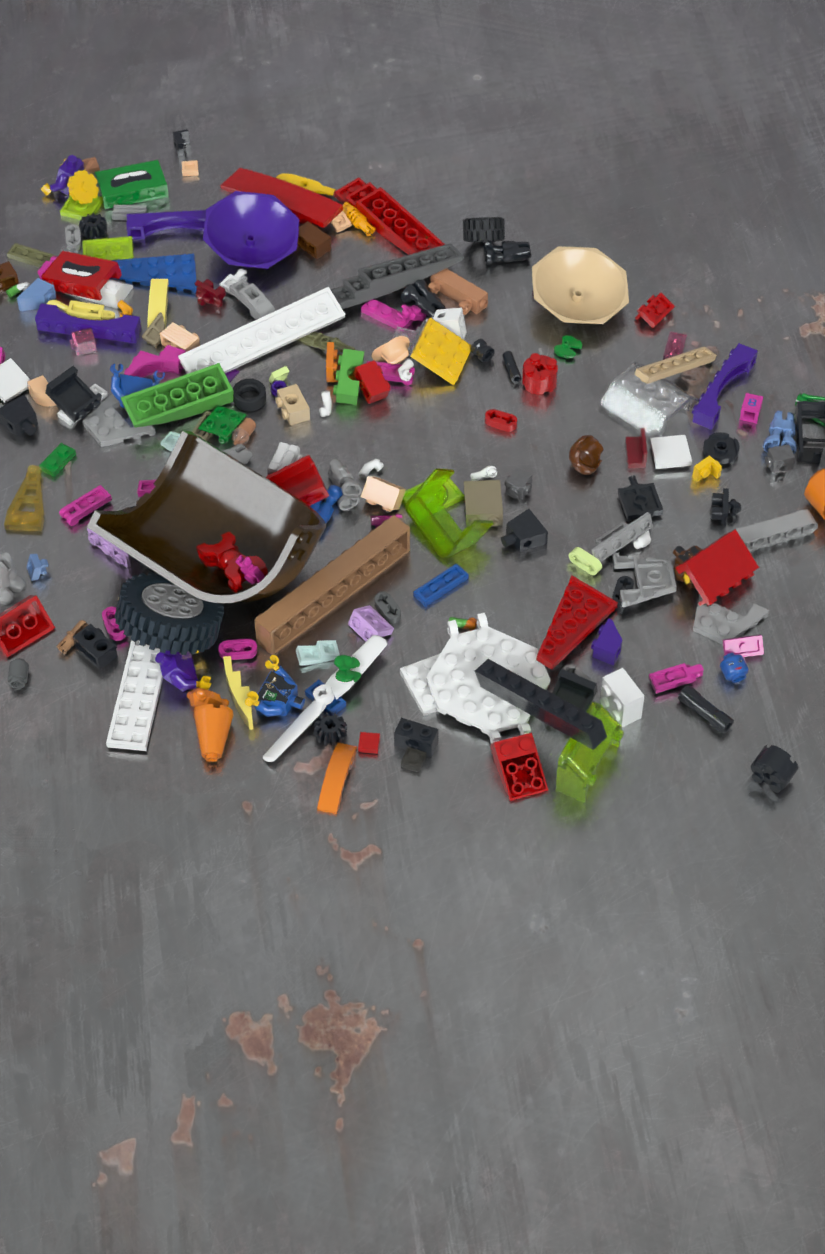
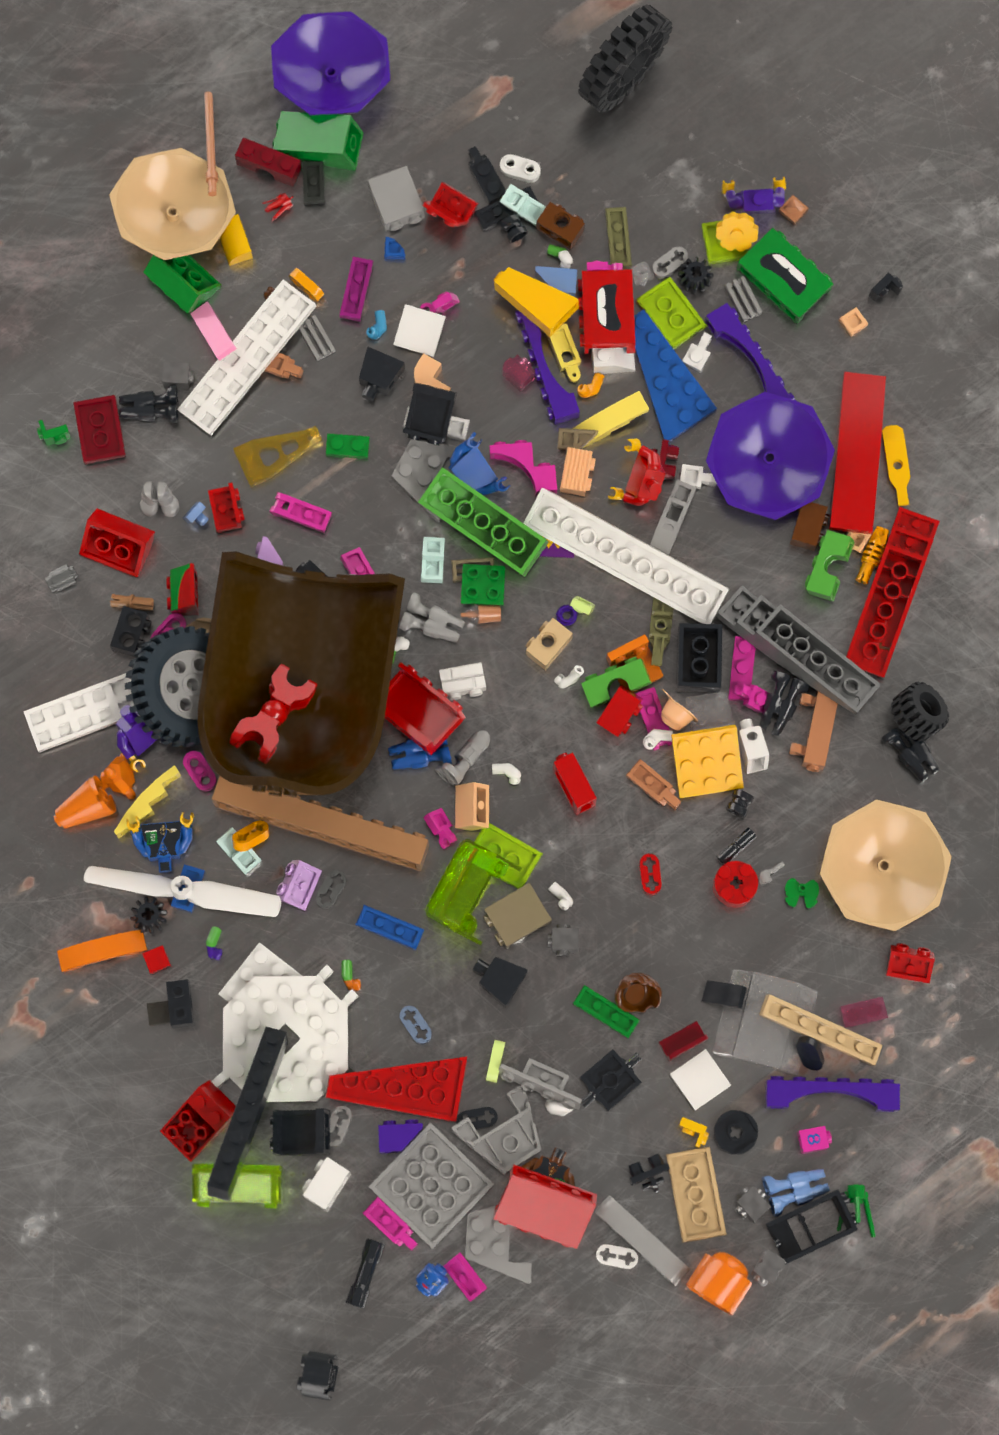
camera: 60 degrees right, 25 degrees up
black tyre [233,378,266,412] -> none
dark pink plate [236,555,265,584] -> none
green piece [334,655,362,682] -> none
none -> red slope [166,563,199,616]
none -> arm [206,926,223,960]
none -> red bracket [208,483,245,533]
none -> light orange beam [232,820,269,852]
none -> light grey plate [369,1122,494,1250]
none -> sand blue beam [400,1006,432,1045]
none -> yellow slope [494,267,579,337]
none -> red window [553,752,597,816]
none -> green tile [573,985,640,1039]
none -> white beam [596,1244,638,1269]
none -> red torso [608,438,665,506]
none -> nougat hinge [626,759,681,810]
none -> tan tile [666,1147,727,1243]
none -> black brick [677,623,723,693]
none -> white plate [682,332,712,373]
none -> black tile [702,980,747,1009]
none -> black tile [796,1036,825,1071]
none -> bright green arch [805,530,855,602]

